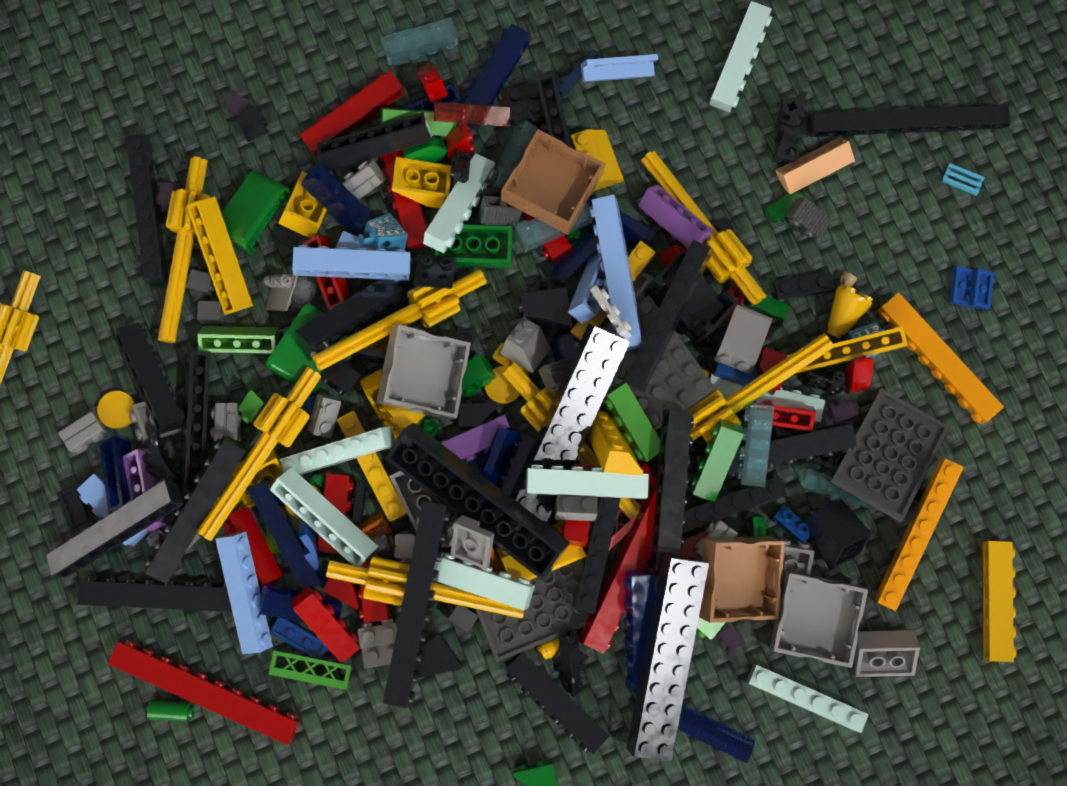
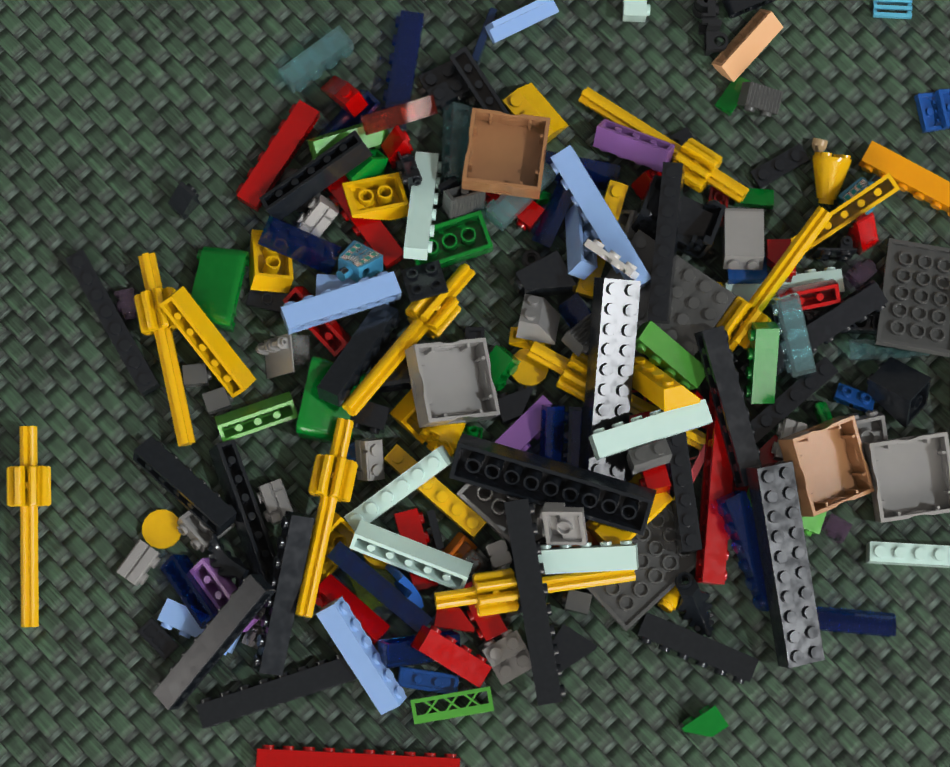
camera: 25 degrees left, 0 degrees up
clear purple brick [222,89,250,118] -> none
bright green slope [238,390,266,424] -> none
green hinge [309,473,326,490] -> none

